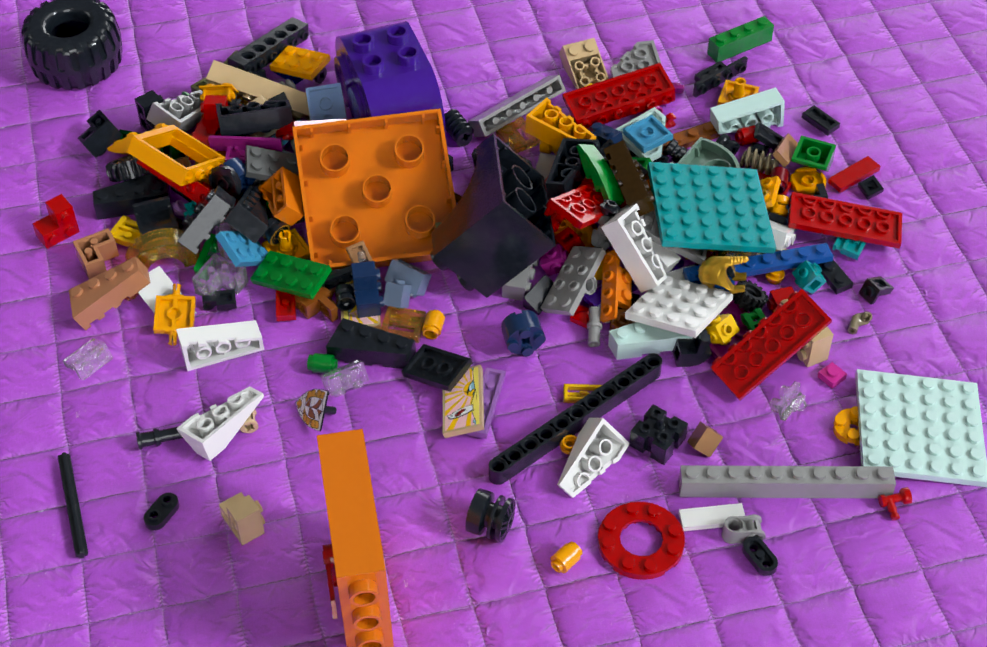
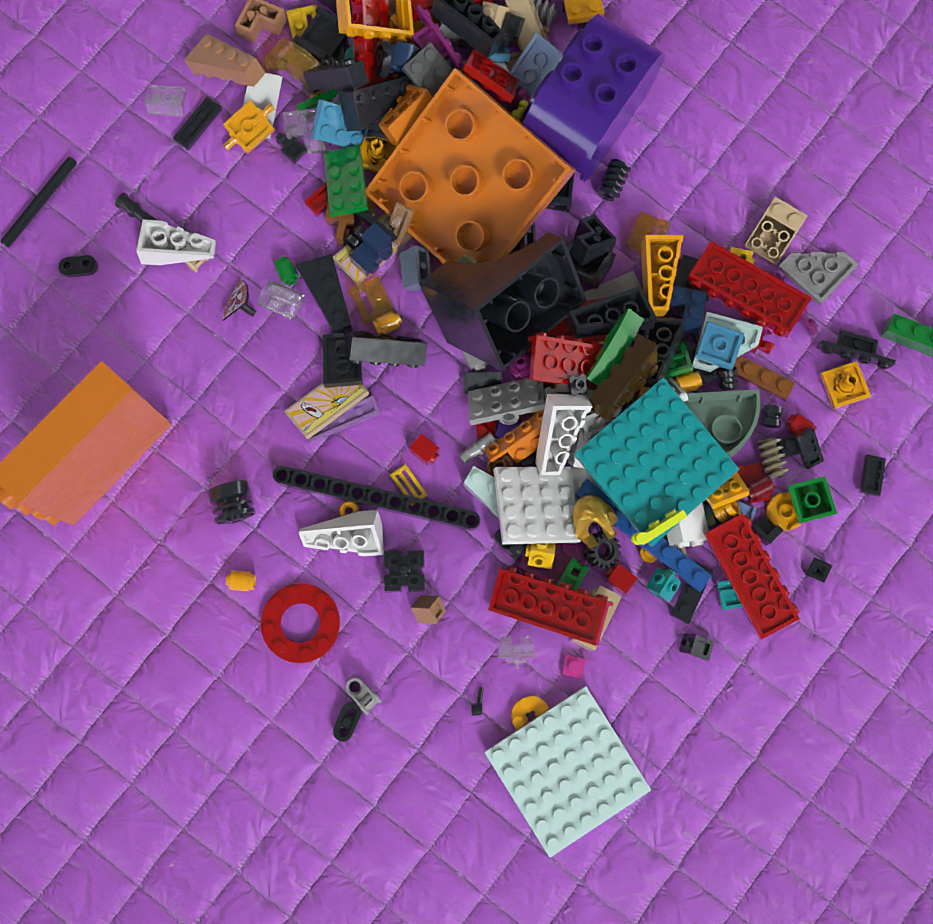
camera: 50 degrees right, 30 degrees up
white wedge [176,320,264,371] -> none
tan brick [219,492,265,546] -> none
sand blue brick [383,279,412,308] -> none
light grey brick [468,75,566,137] -> none
dark blue brick [501,310,546,357] -> none
white tile [678,503,745,531] -> none
light grey brick [679,465,896,498] -> none
light aqua wedge [710,87,785,134] -> none
medium nougat tile [772,133,798,167] -> none
red tile [828,156,881,193] -> none
dark tan arm [847,311,872,334] -> none
red piece [878,487,912,521] -> none
none -> black tile [173,97,222,151]
none -> black wedge [344,328,428,368]
none -> red brick [409,433,440,466]
none -> black hand [471,687,484,716]
none -> neon yellow plate [631,509,687,545]

